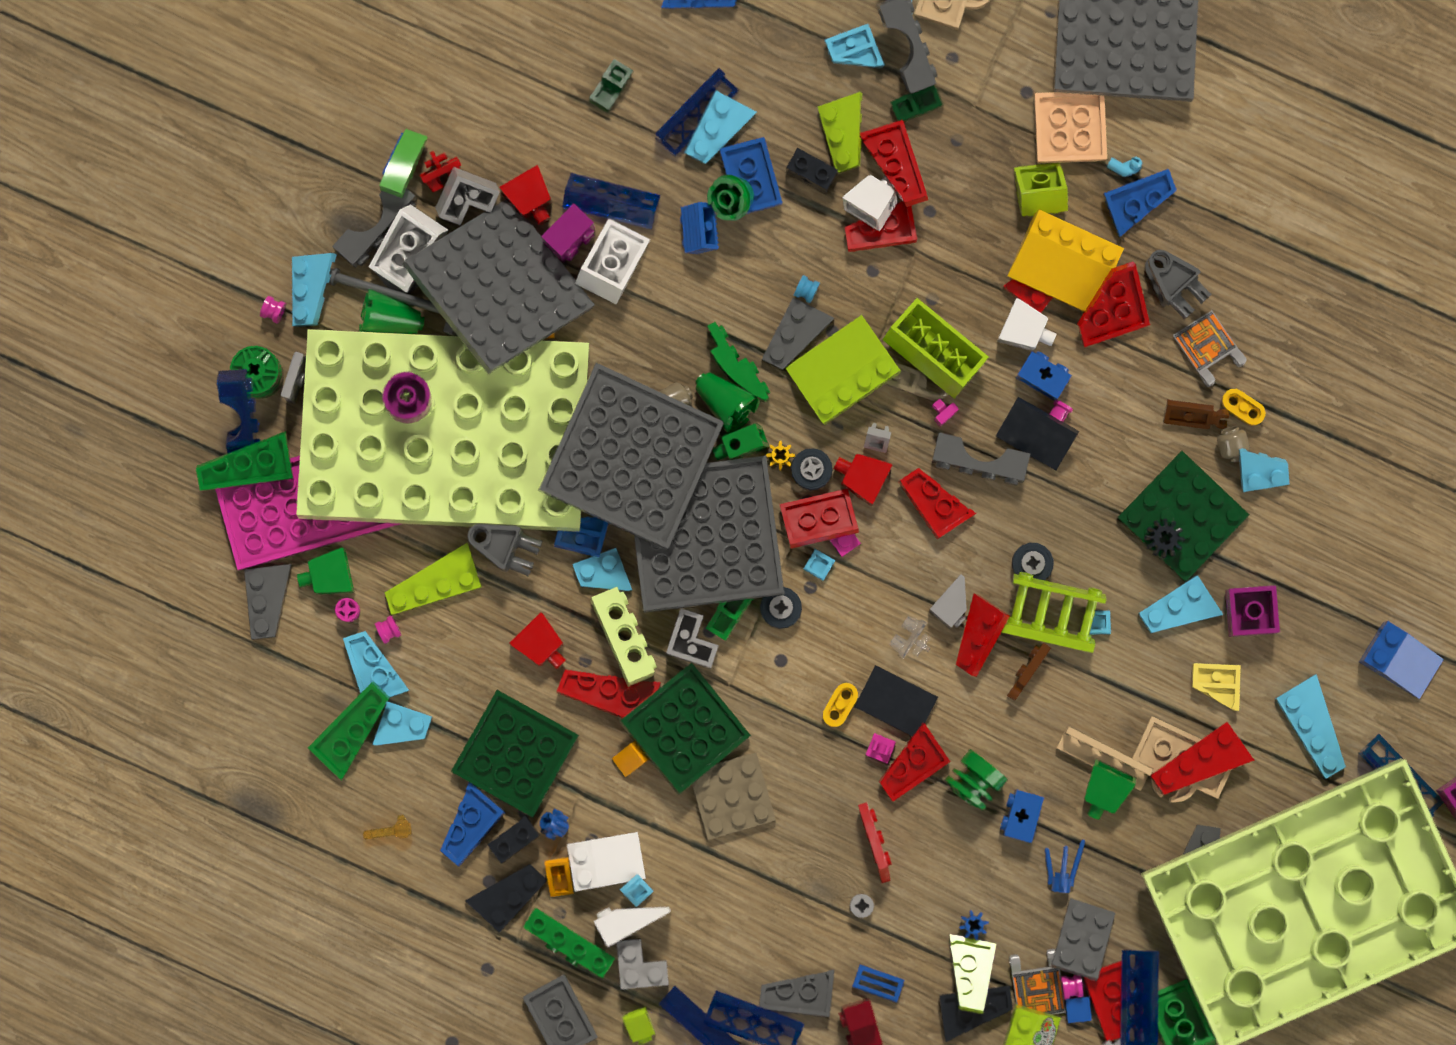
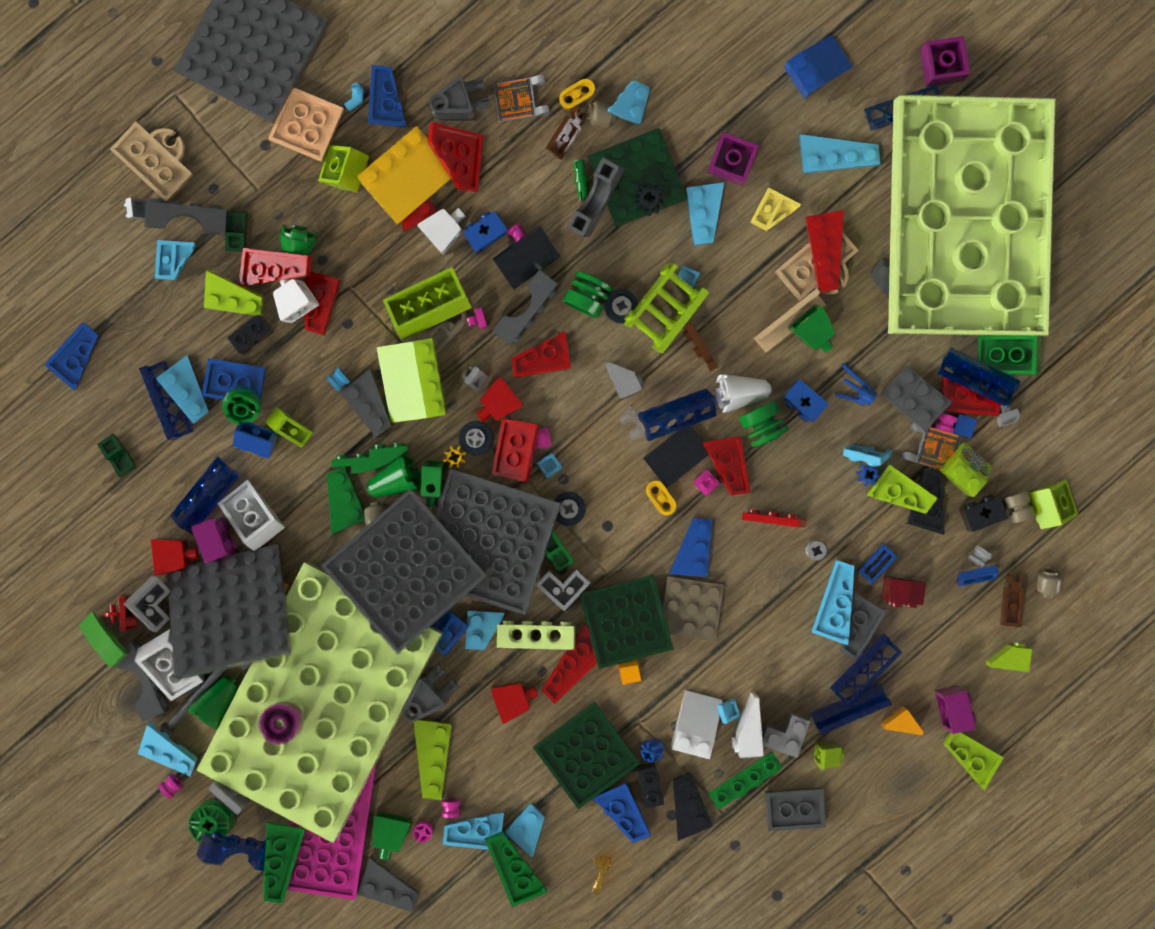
camera: 65 degrees left, 5 degrees up
light orange slope [545,858,574,897] -> none
red wing [956,593,1010,677] -> none
none -> lime slope [265,407,313,448]
none -> green cone [279,224,317,256]
none -> green wing [327,467,365,534]
none -> green wheel [563,271,613,319]
none -> dark grey arch [567,158,626,237]
none -> green pin [573,160,589,200]
none -> clear blue fence [638,388,717,442]
none -> blue wing [669,518,712,577]
none -> white cone [716,374,771,413]
none -> medium azure wing [812,560,855,645]
none -> medium azure wing [843,444,892,467]

